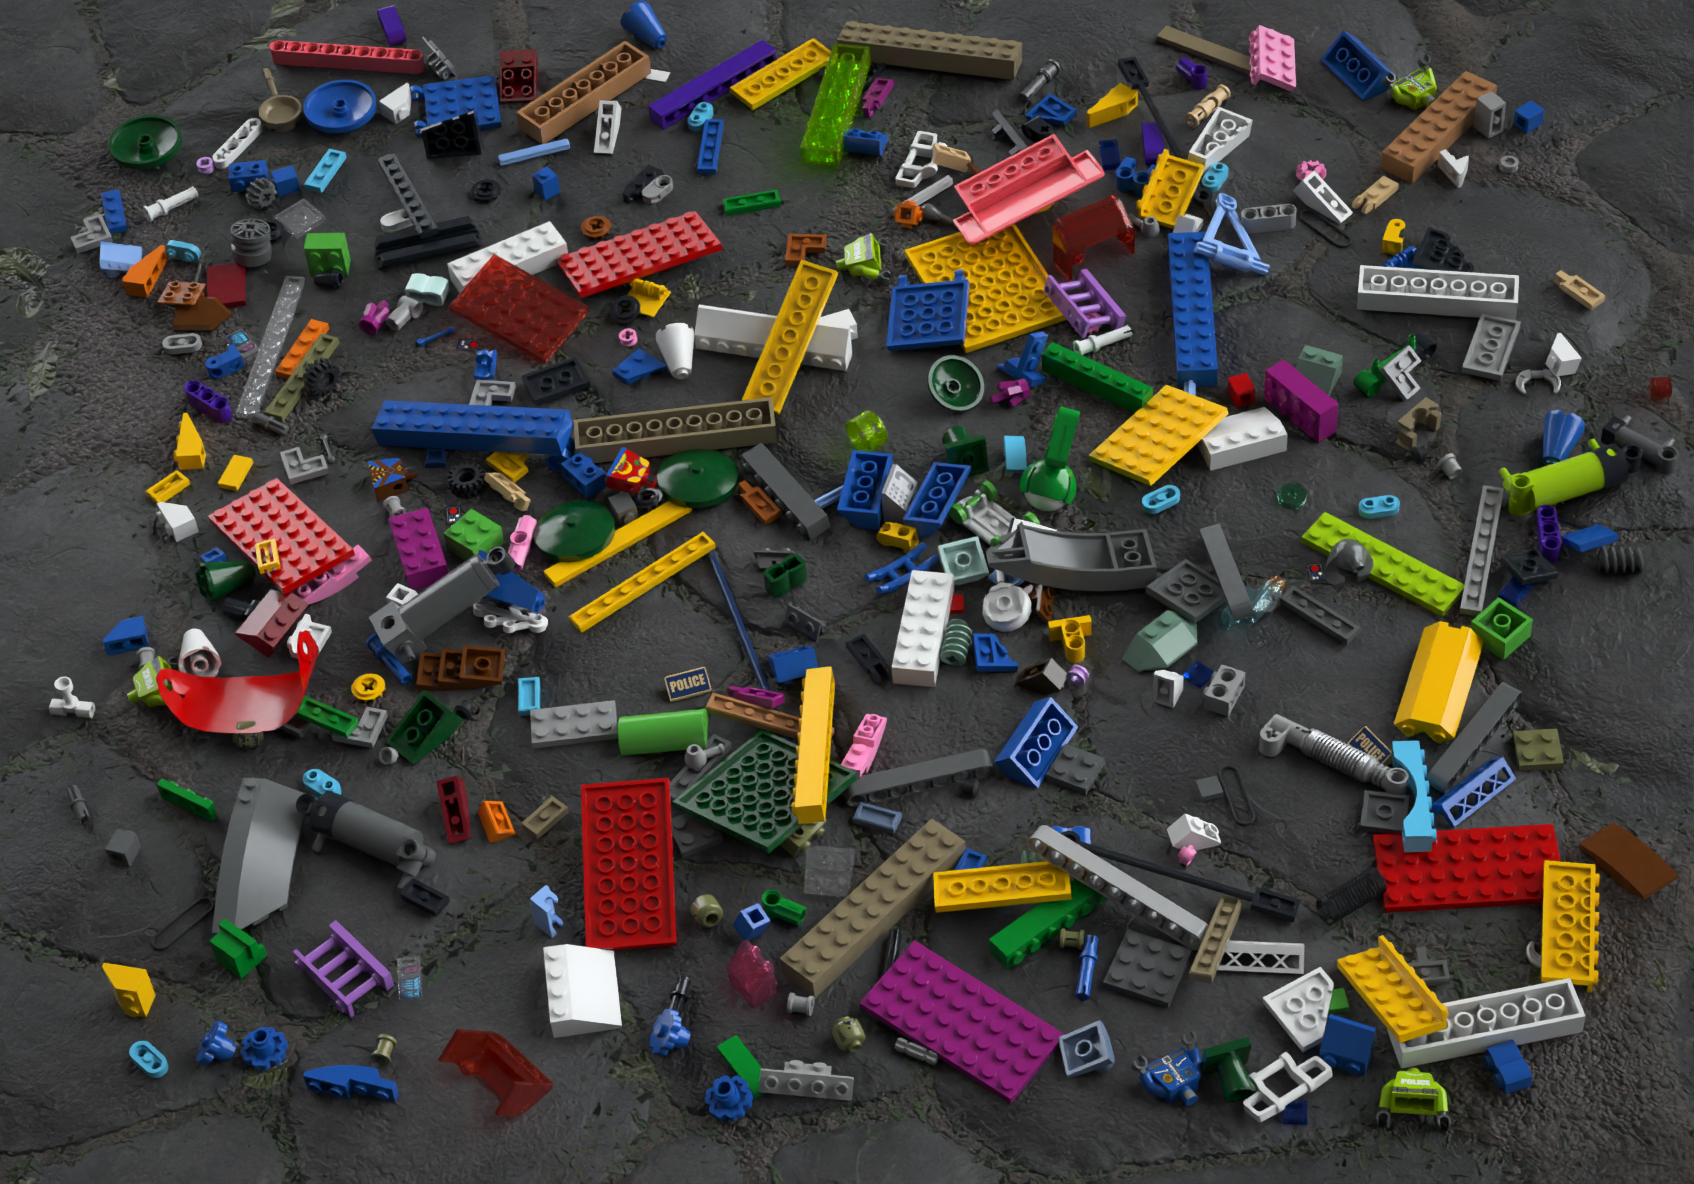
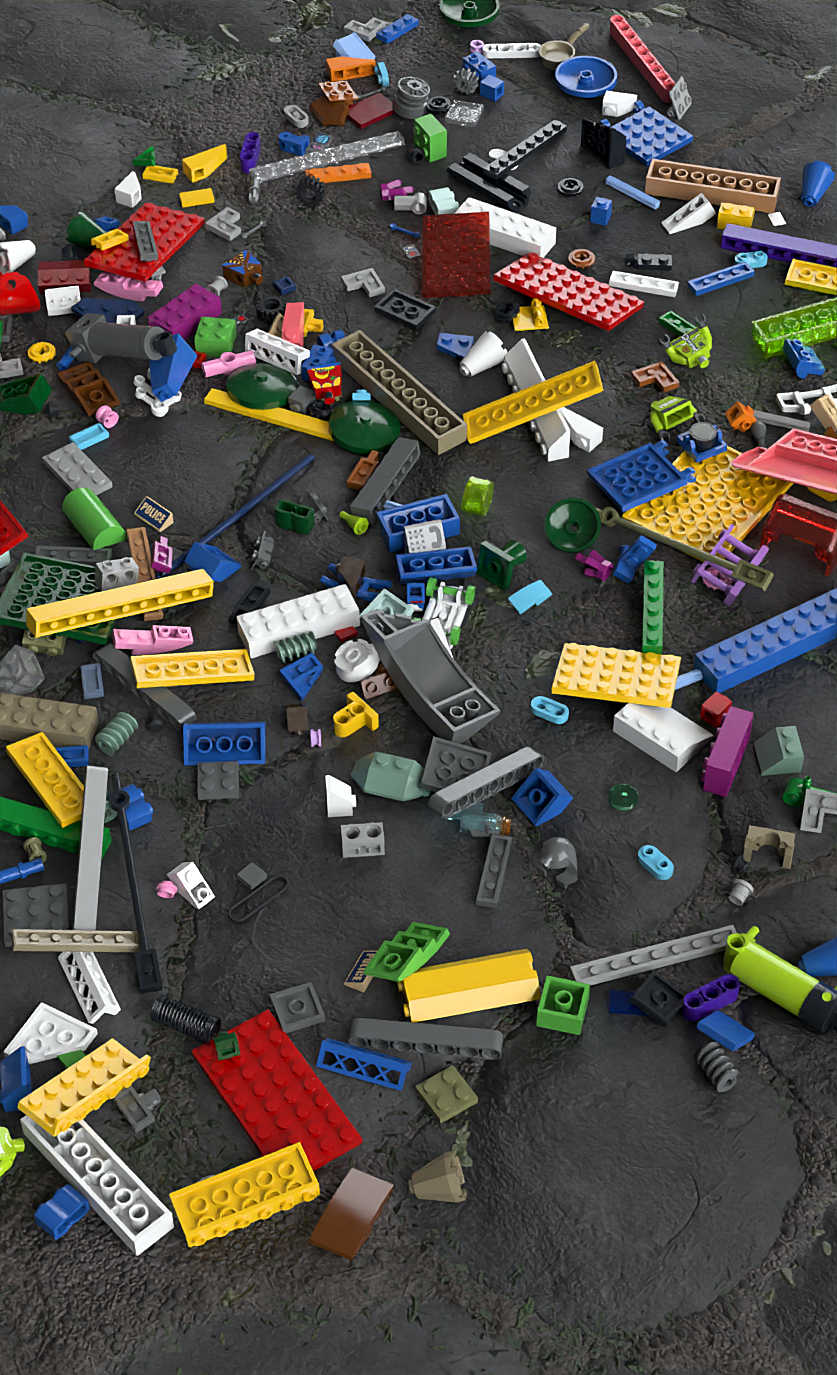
camera: 55 degrees right, 0 degrees up
white pin [143,186,199,222] -> none
olive plate [265,333,339,422] -> none
medium azure plate [304,149,347,193] -> none
blue brick [371,400,574,455] -> none
dark purple beam [377,5,407,46] -> none
blue hips [474,350,497,380] -> none
dark red slope [499,49,538,103] -> none
yellow tile [569,532,716,633] -> none
bright pink bush [619,328,638,347] -> none
light grey piece [642,175,673,204] -> none
light grey bar [685,743,725,769] -> none
yellow leg [876,522,919,553] -> none
green beam [1019,406,1080,511] -> none
white pin [1073,325,1132,356] -> none
clear blue tile [1184,661,1214,688] -> none
light grey piece [1259,714,1409,795] -> none
lime plate [1301,512,1465,617] -> none
medium azure arch [1392,741,1436,852] -> none
none -> dark blue plate [71,298,145,323]
none -> light grey brick [95,557,139,592]
none -> sand green piece [95,712,138,756]
none -> bright pink wheel [96,405,119,428]
none -> yellow plate [130,649,255,688]
none -> green tile [132,146,155,166]
none -> dark grey plate [133,221,158,262]
none -> dark green tile [213,1031,241,1061]
none -> white fence [245,329,310,375]
none -> coral slope [282,302,304,348]
none -> dark brown slope [335,556,365,601]
none -> lime cone [339,511,368,535]
none -> medium azure plate [352,390,371,401]
none -> bright green slope [363,922,450,982]
none -> blue leg [407,583,425,612]
none -> dark tan cone [409,1150,467,1202]
none -> blue slope [511,768,573,826]
none -> olive bar [596,507,774,591]
none -> white tile [609,271,679,297]
none -> lime torso [658,314,712,368]
none -> piece [677,422,728,463]
none -> yellow slope [717,202,755,230]

